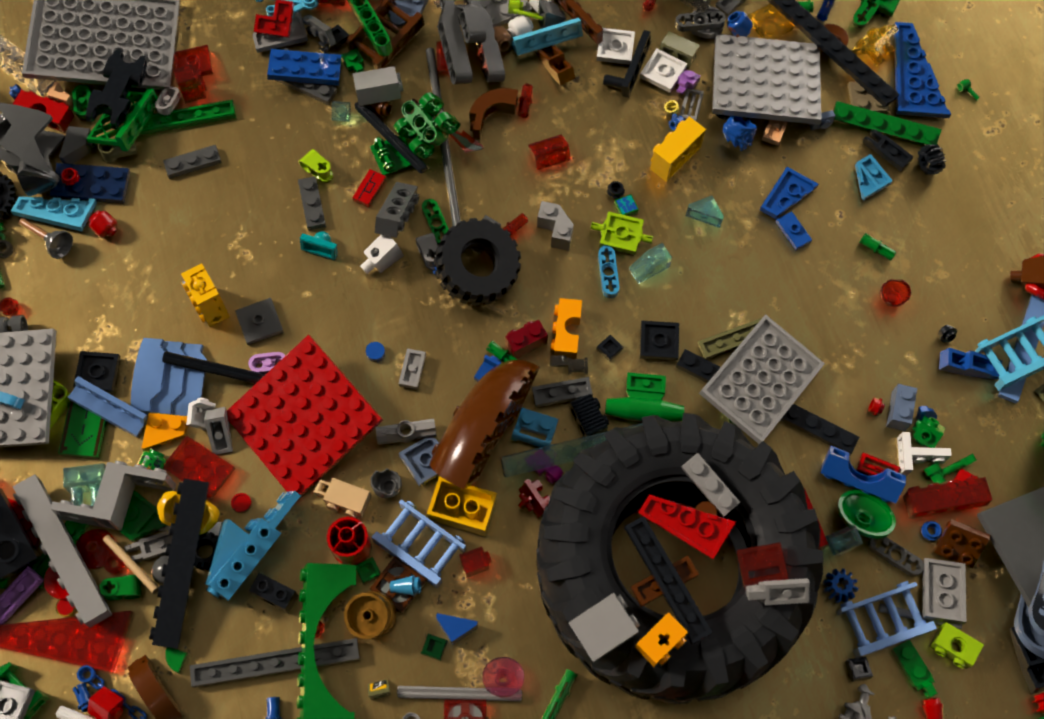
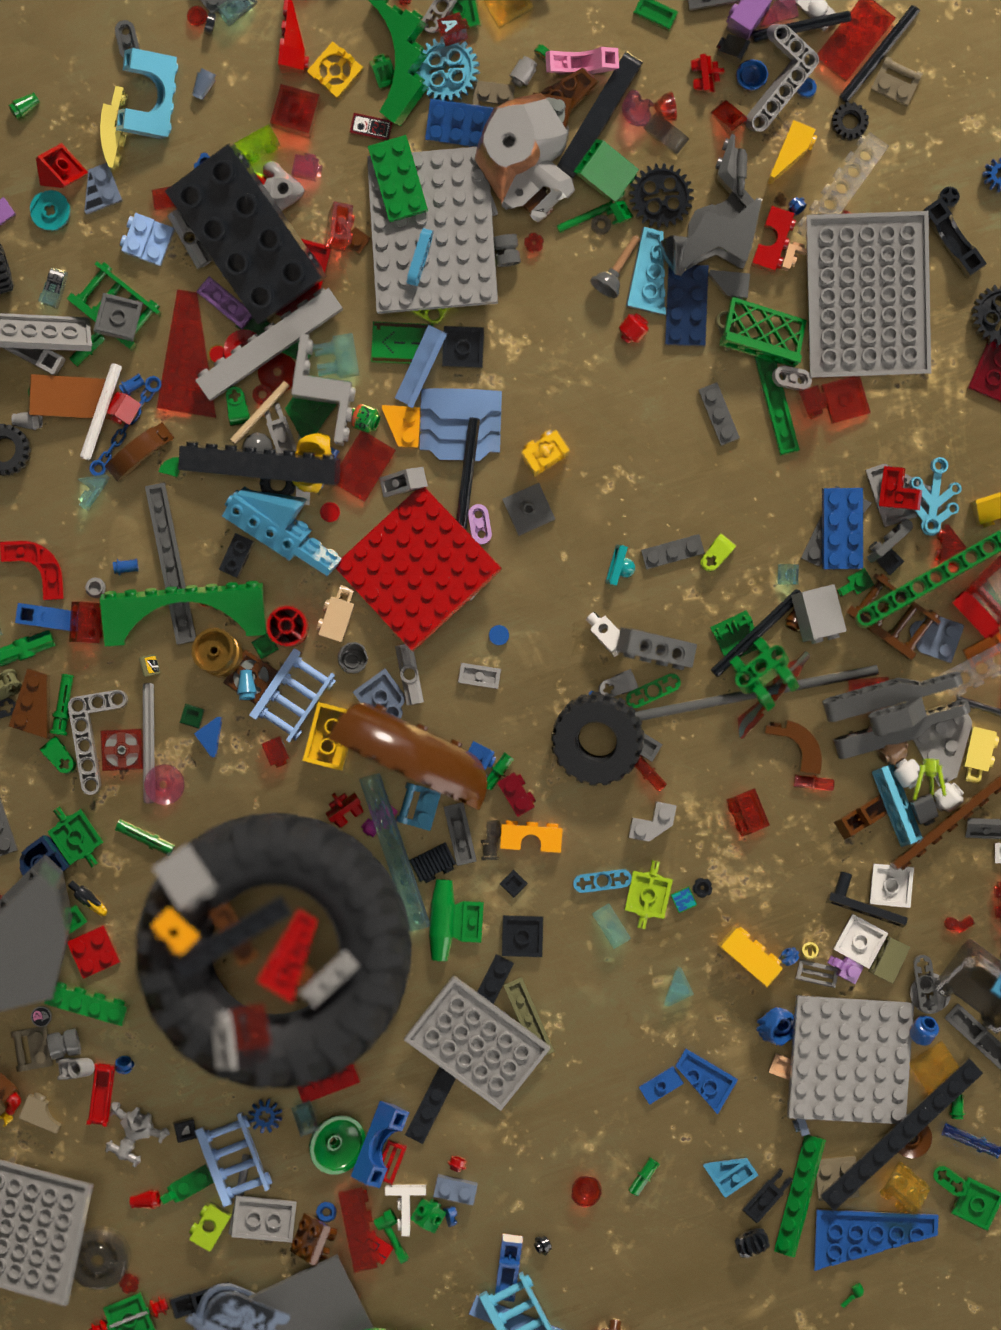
camera: 90 degrees right, 20 degrees up
red plate [61,168,80,186] -> none
green plate [72,85,92,119] -> none
black piece [85,48,148,130] -> none
white bracket [186,398,216,430] -> none
red tile [352,169,386,208] -> none
dark grey beam [868,537,924,577] -> none

